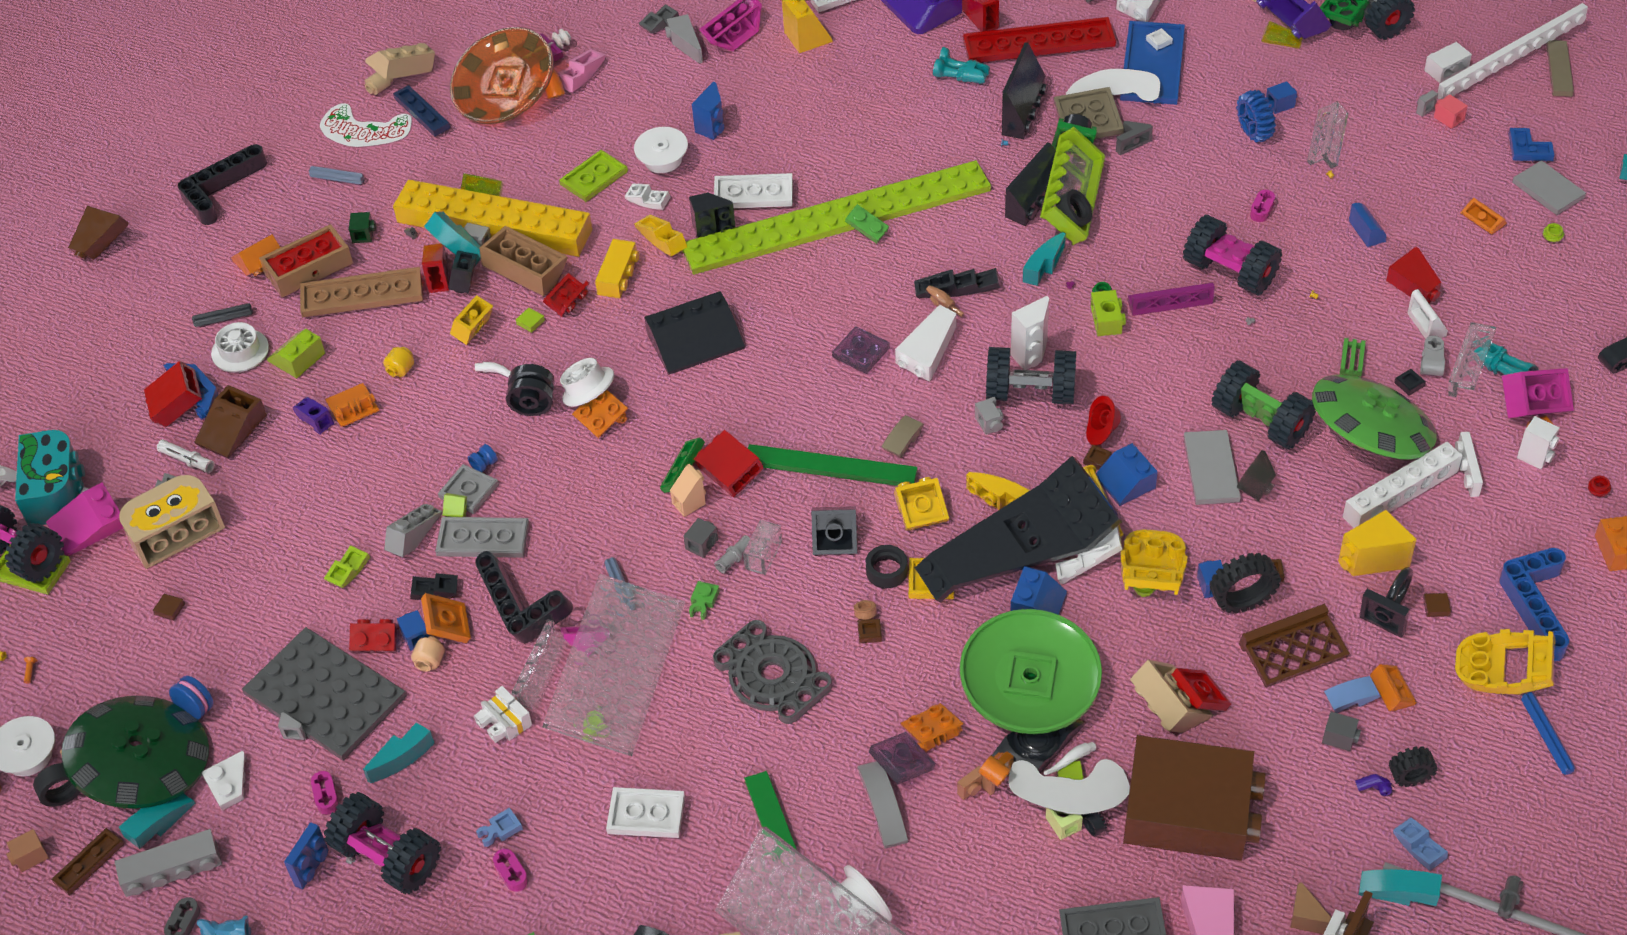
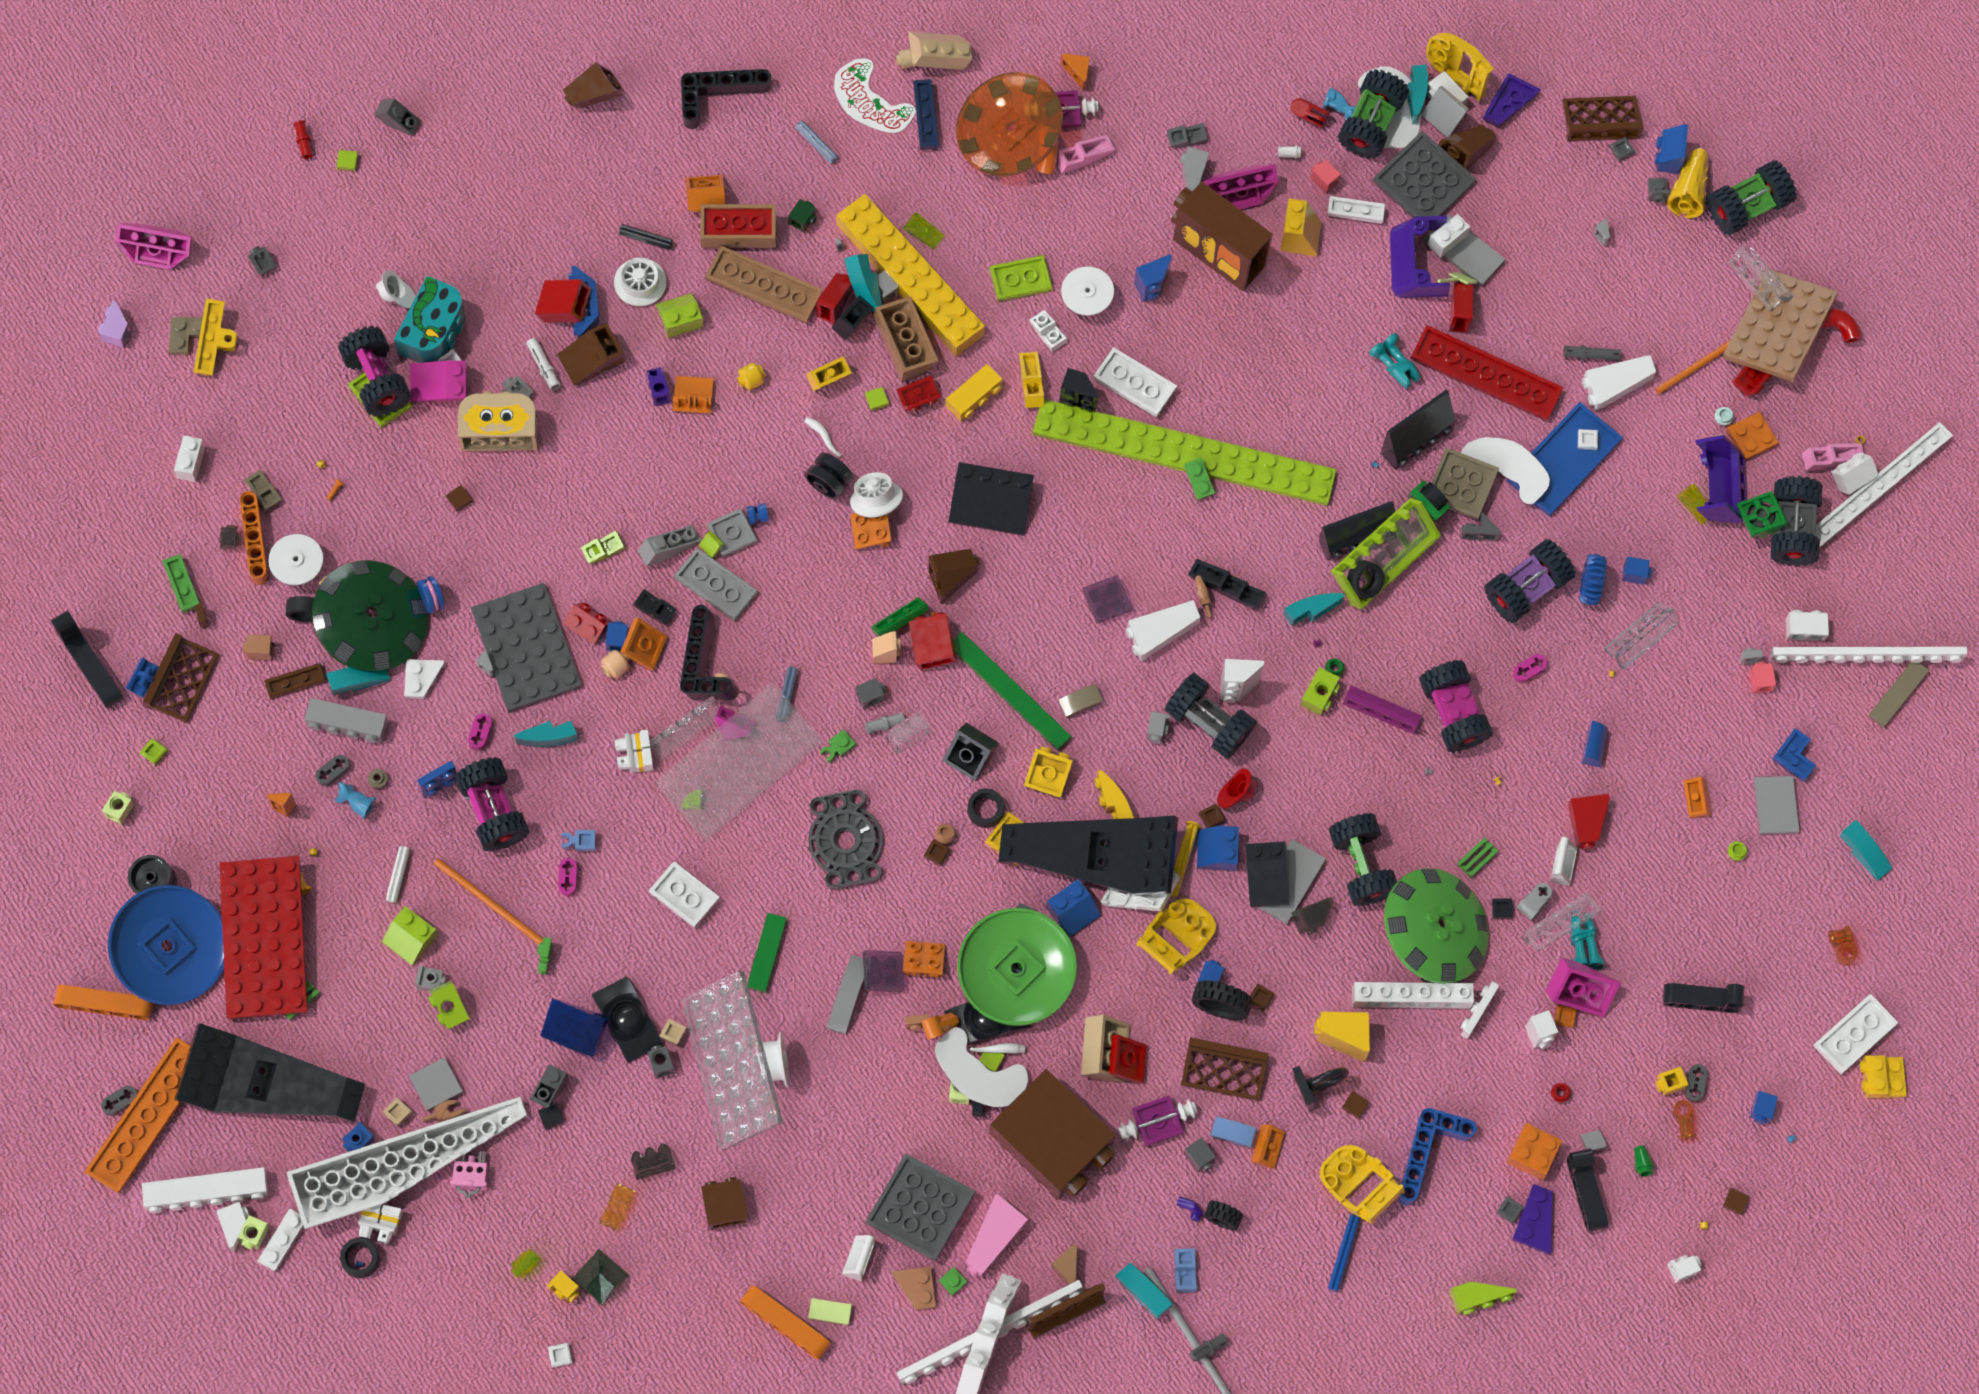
camera: 25 degrees right, 20 degrees up
none -> dark tan plate [368,769,388,789]
none -> reddish brown slope [927,549,980,603]
none -> orange slope [1060,53,1090,90]
none -> magenta plate [1118,1095,1197,1147]
none -> reddish brown brick [1171,181,1273,292]
none -> black slope [1246,841,1290,907]
none -> black plate [1484,539,1576,623]

